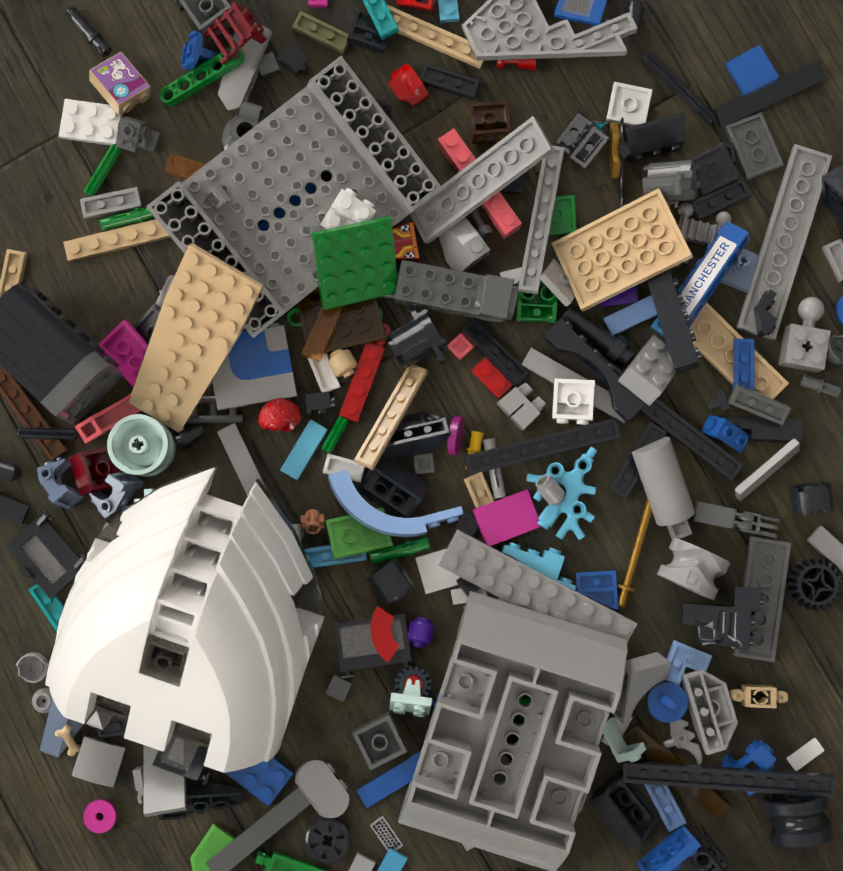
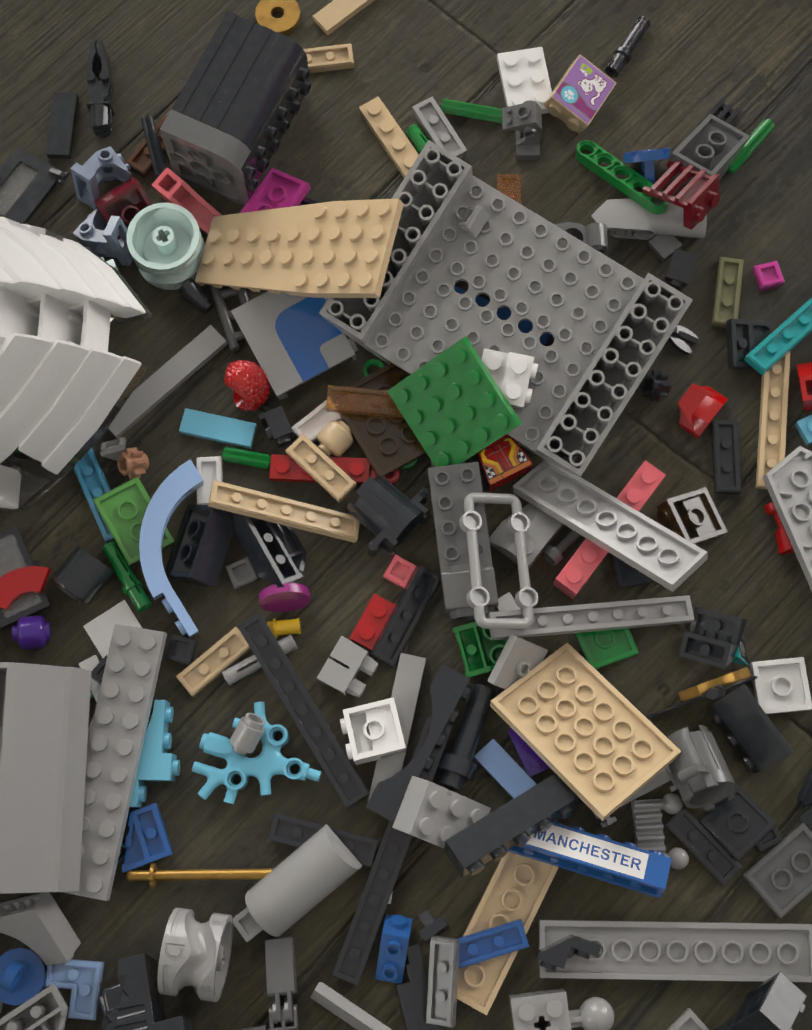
camera: 75 degrees right, 10 degrees down
dark pink tile [472,489,542,546] -> none
sand blue tile [721,249,759,293] -> none
none -> tan tile [285,434,357,503]
none -> light grey bar [459,492,538,629]

